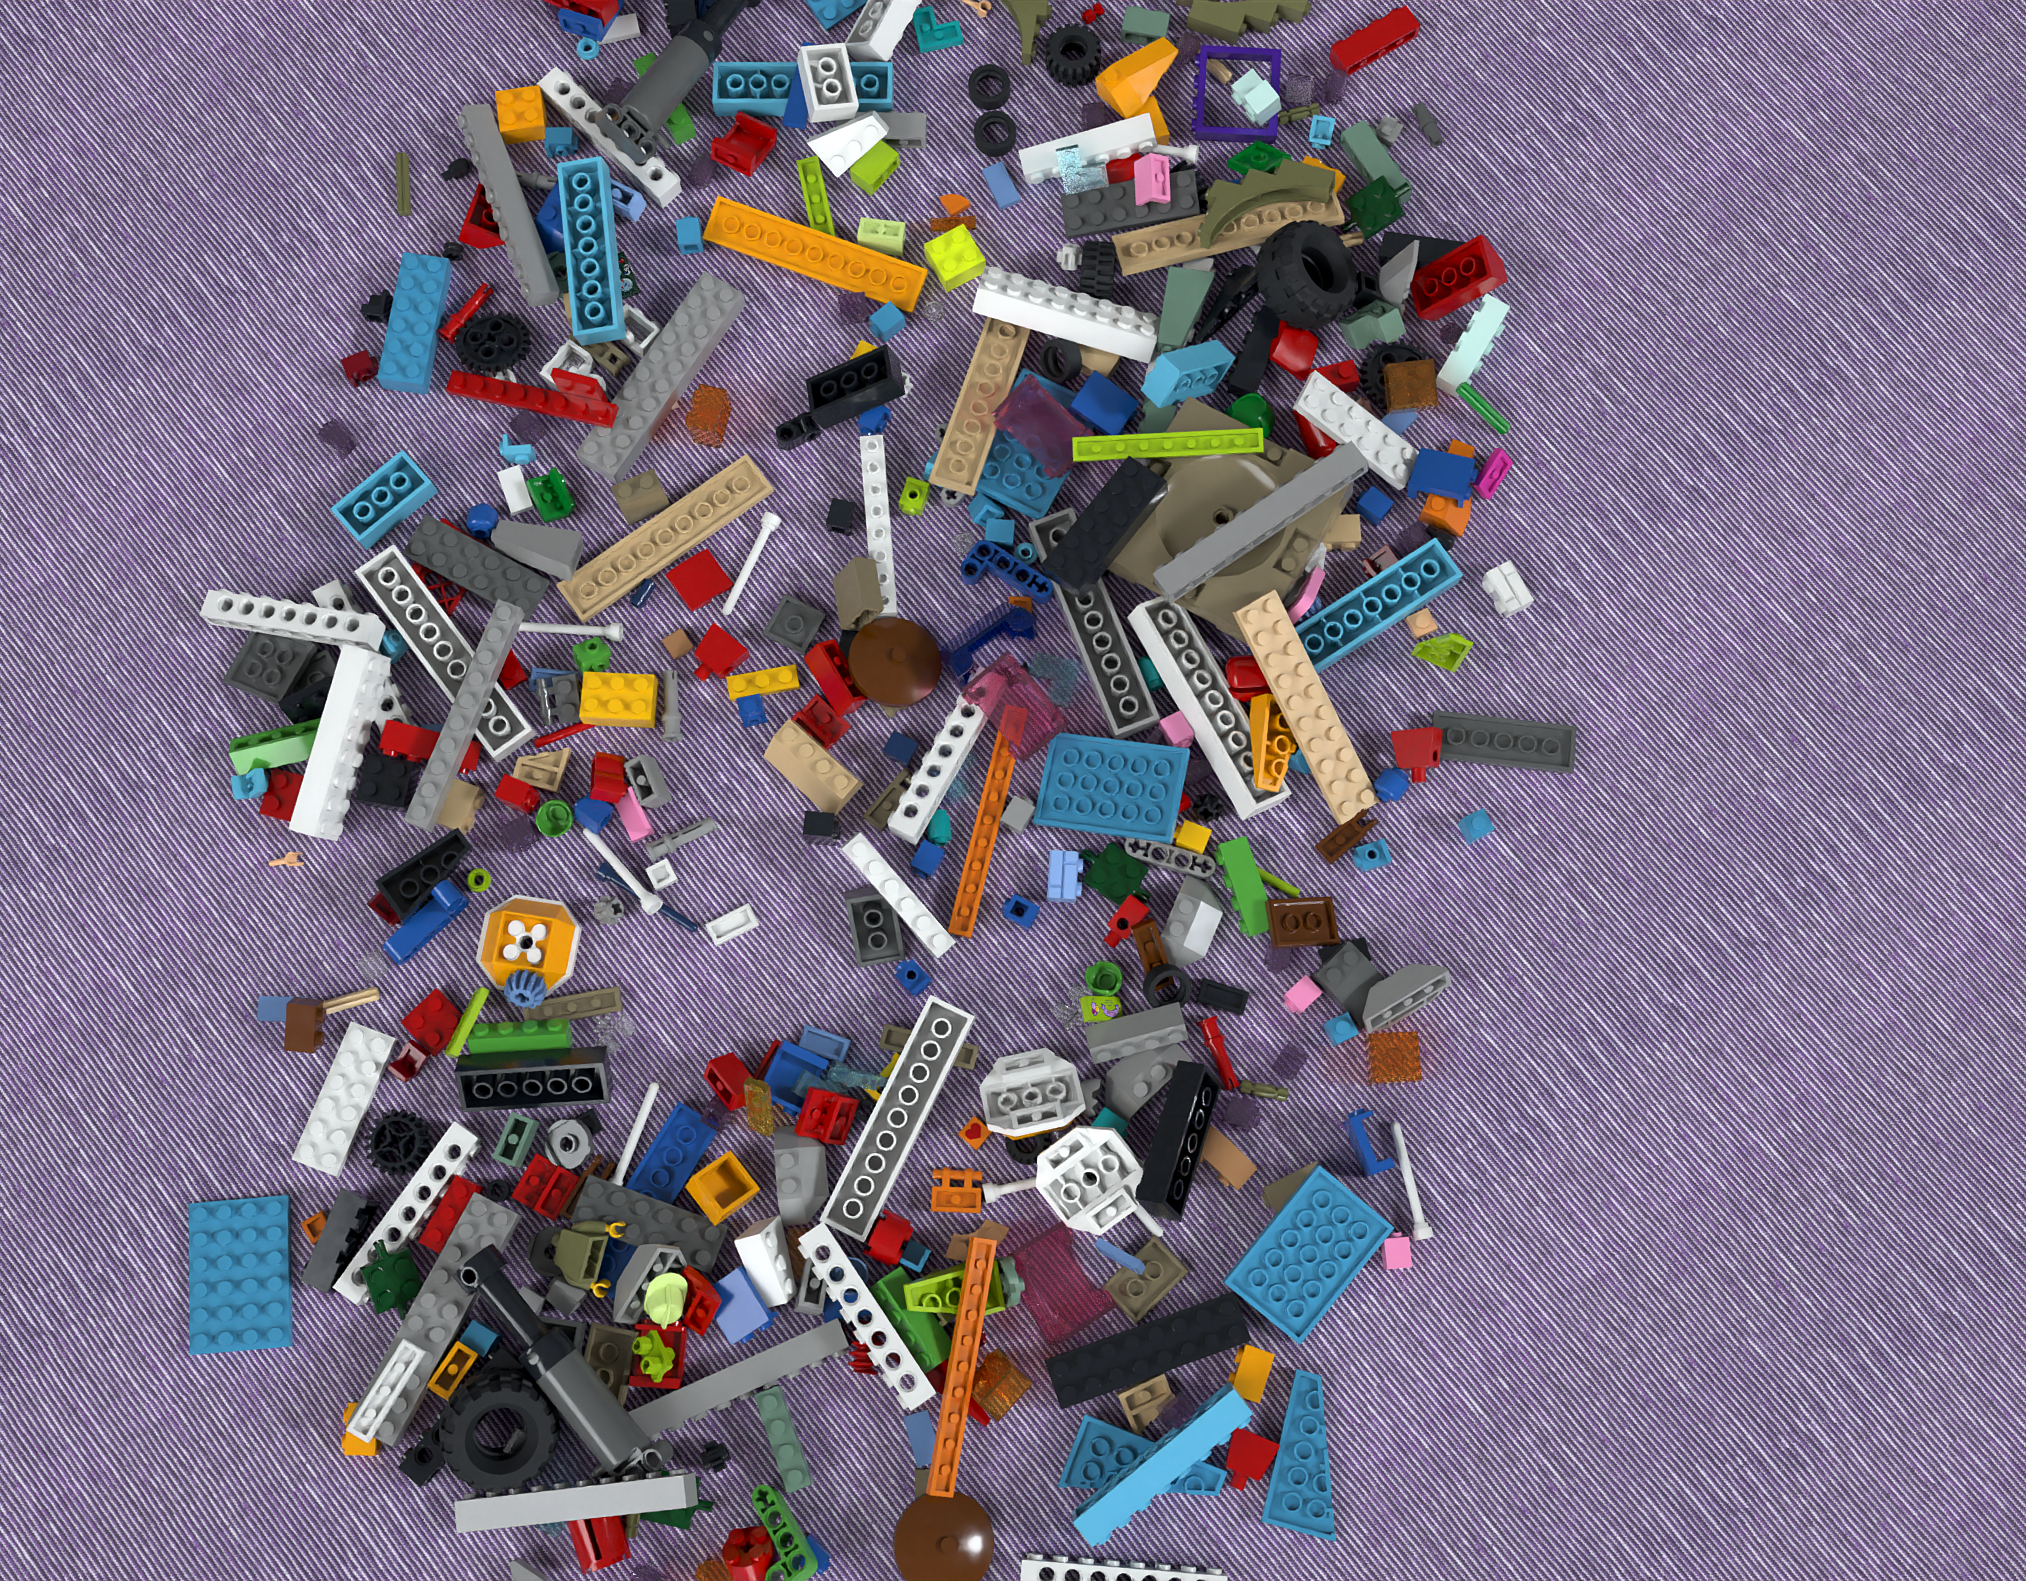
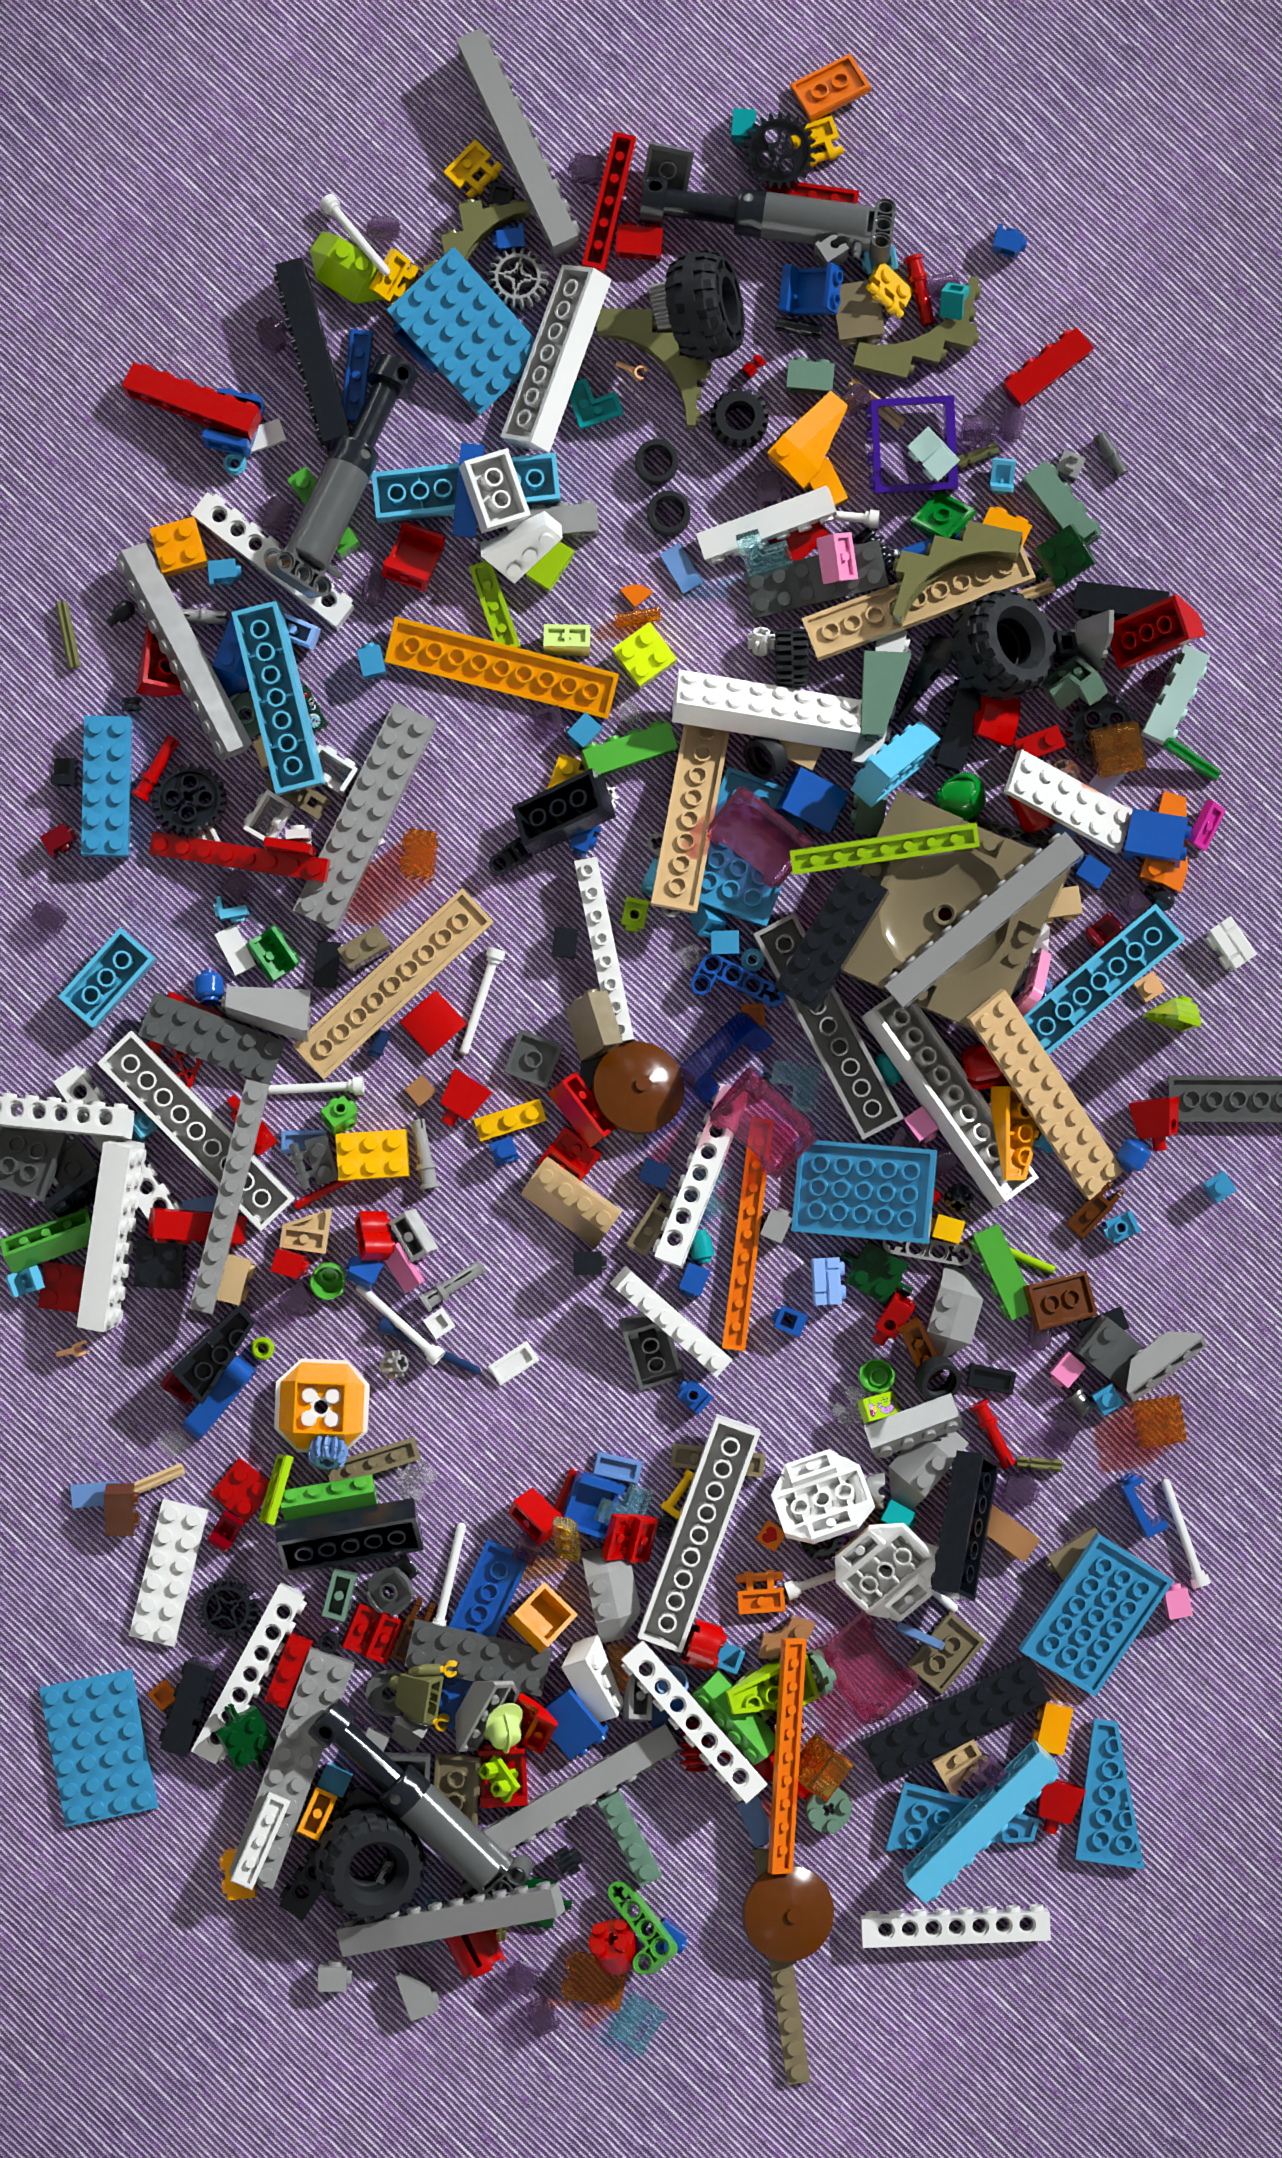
camera: 10 degrees left, 10 degrees up
clear light blue plate [828,1066,887,1090] -> none
none -> black tile [313,940,342,989]
none -> light grey brick [318,1959,352,1992]
none -> bright green brick [580,721,678,776]
none -> sand green plate [804,1784,852,1833]
none -> flat silver bush [1065,1387,1096,1418]

